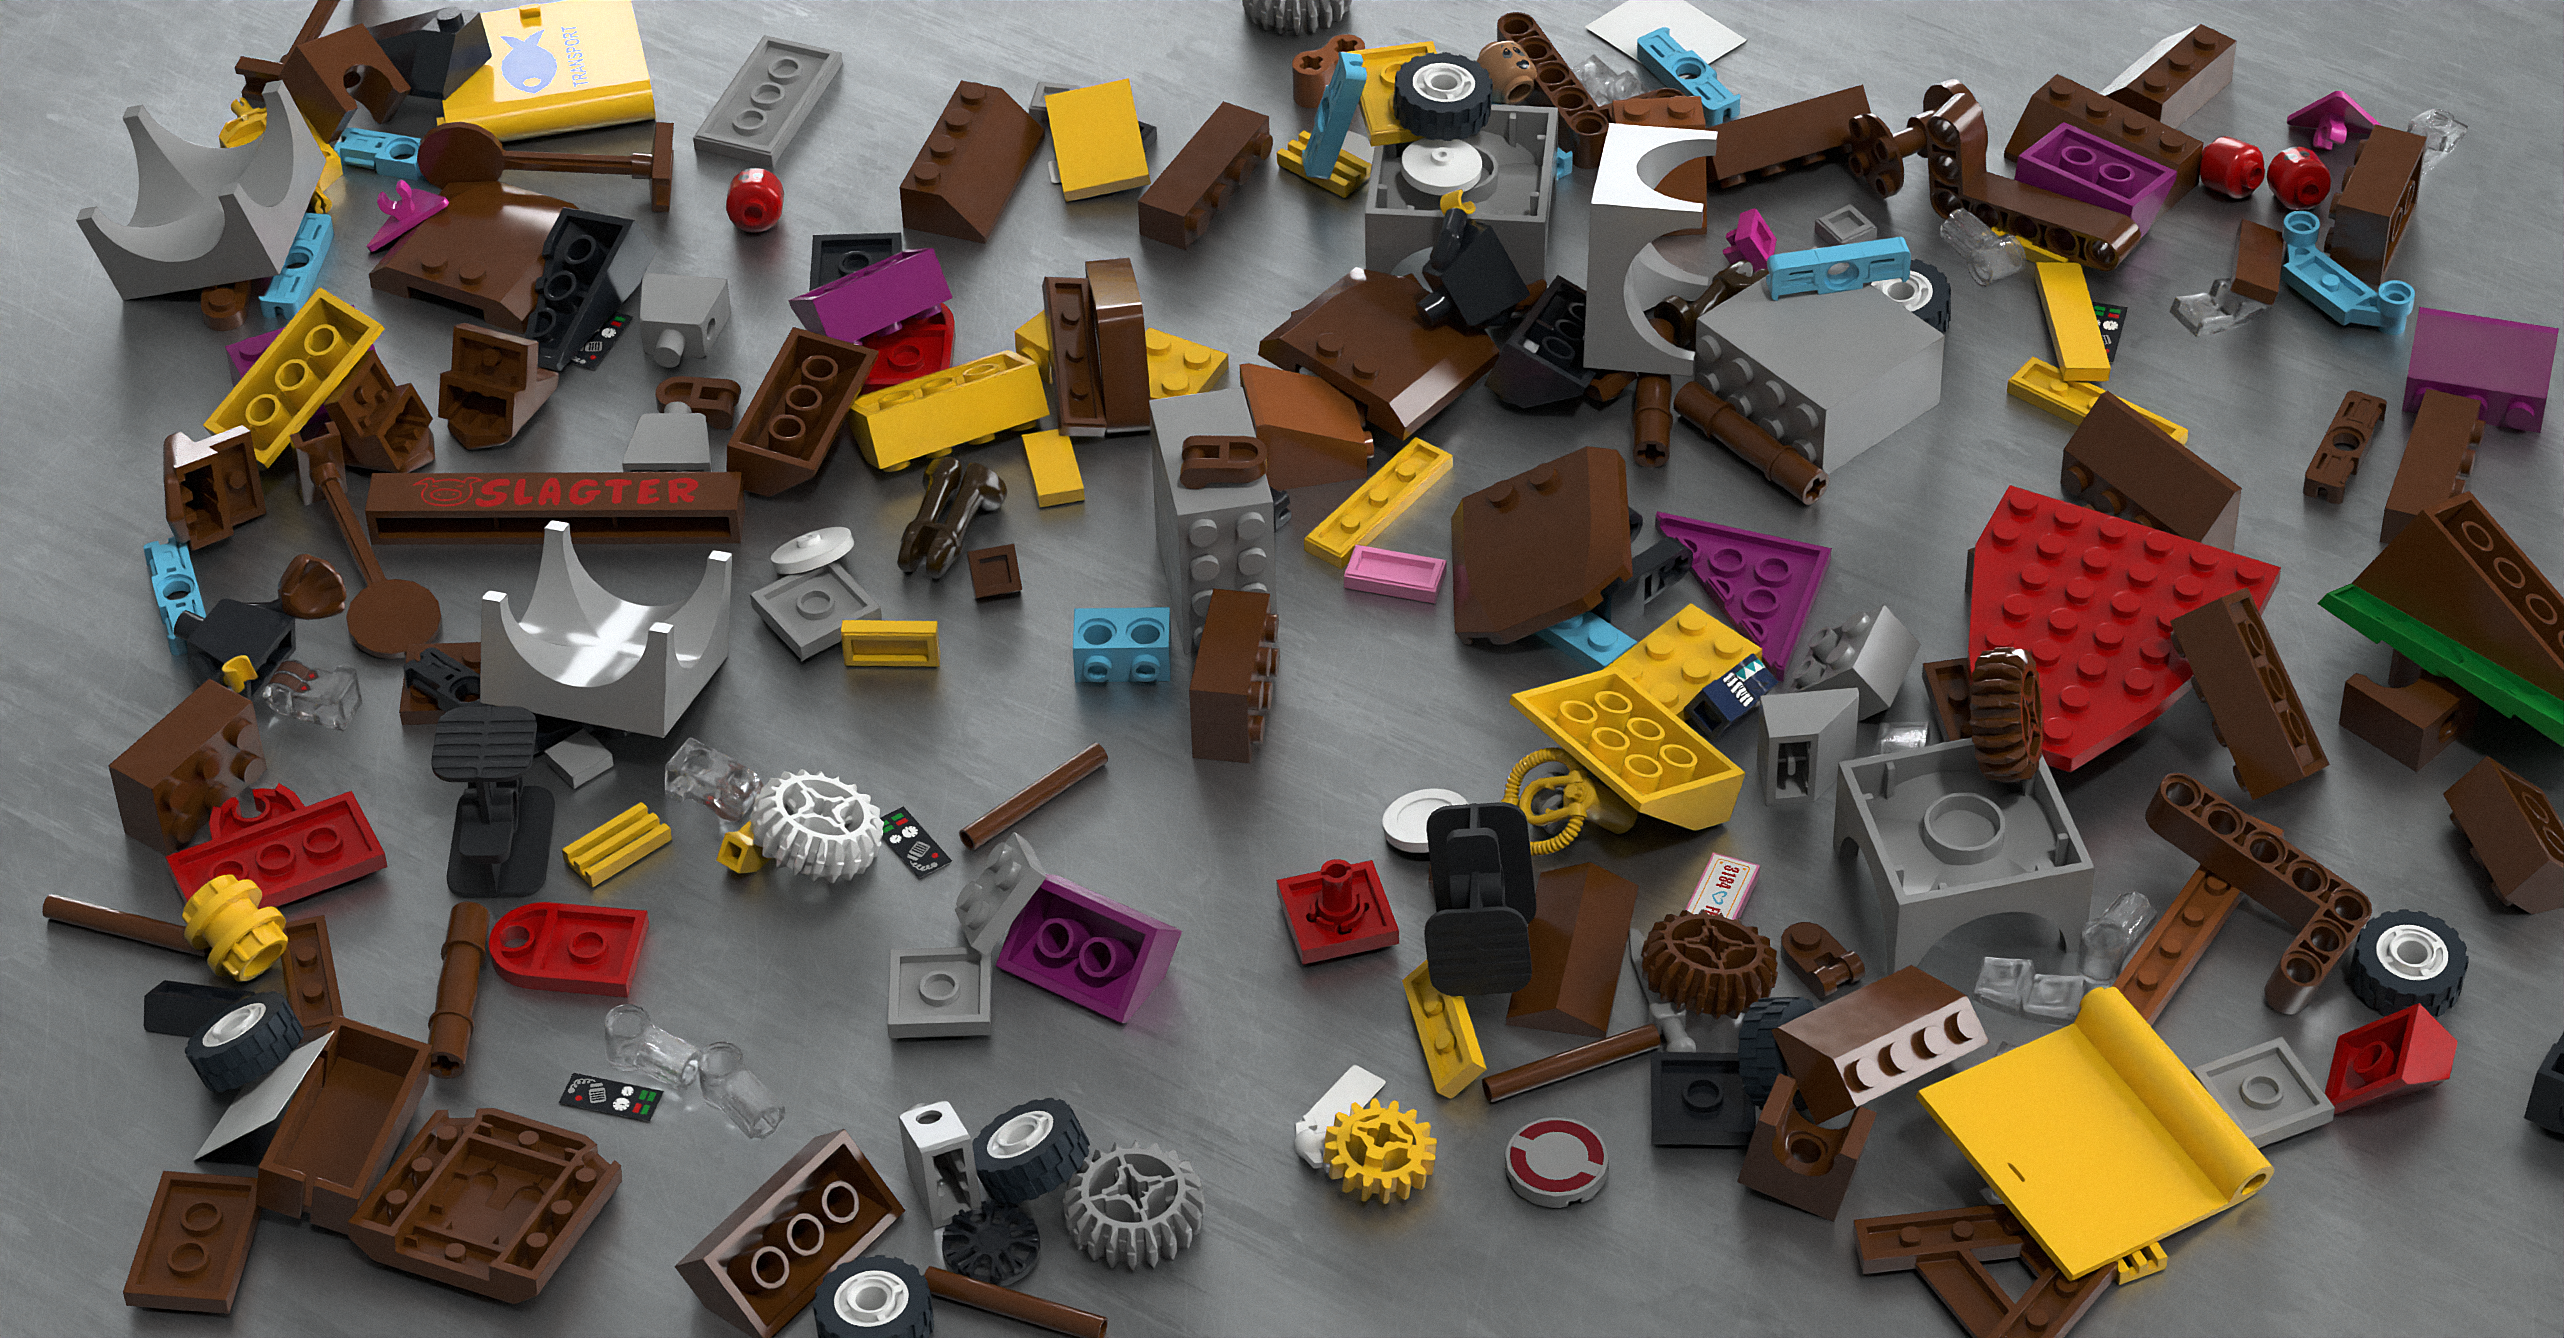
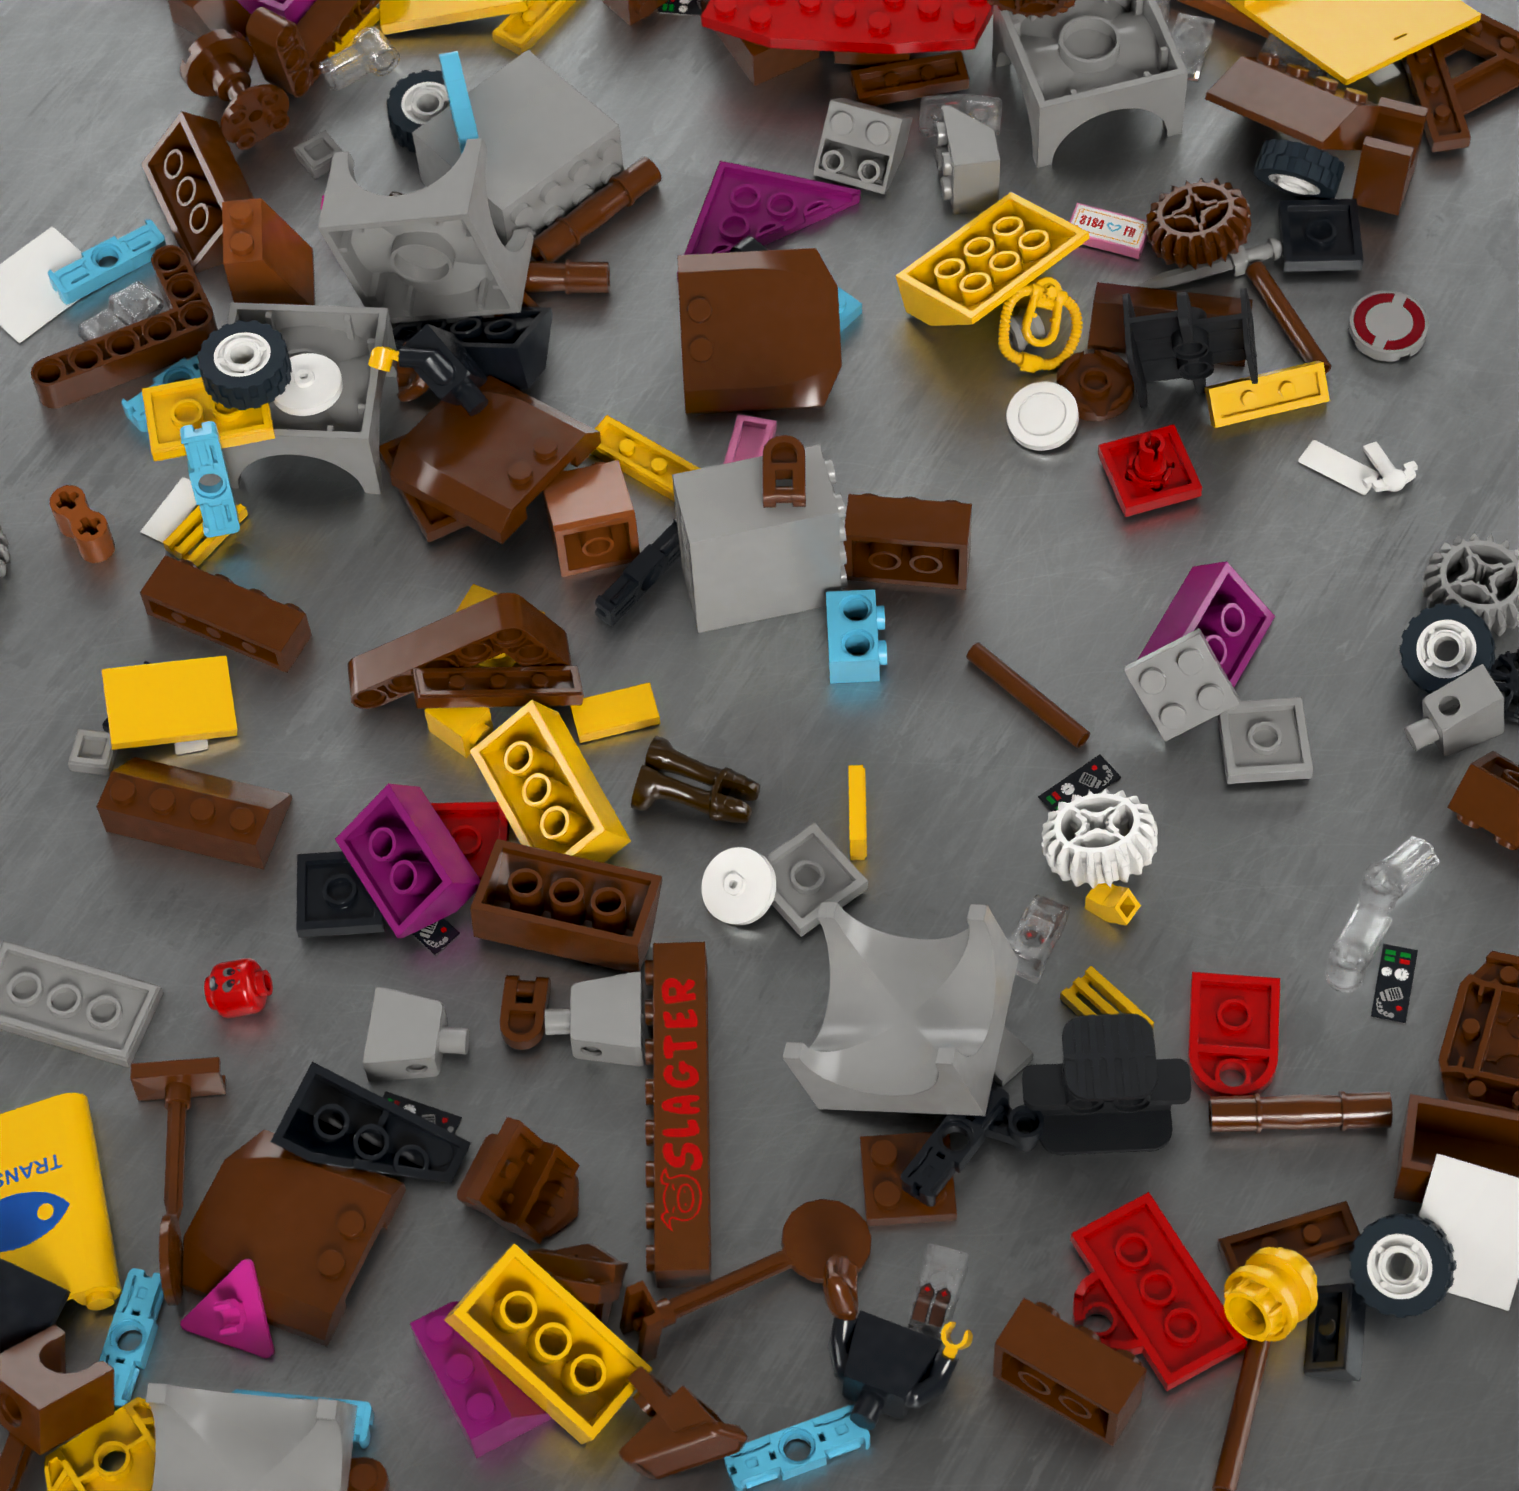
camera: 90 degrees left, 15 degrees up
reddish brown plate [966,544,1022,598] -> none
yellow gear [1323,1098,1437,1204] -> none
medium nougat head [1476,41,1538,105] -> none
yellow plate [1603,603,1762,722] -> none
dark blue leg [1684,653,1779,741] -> none
reddish brown plate [1780,922,1866,999] -> none

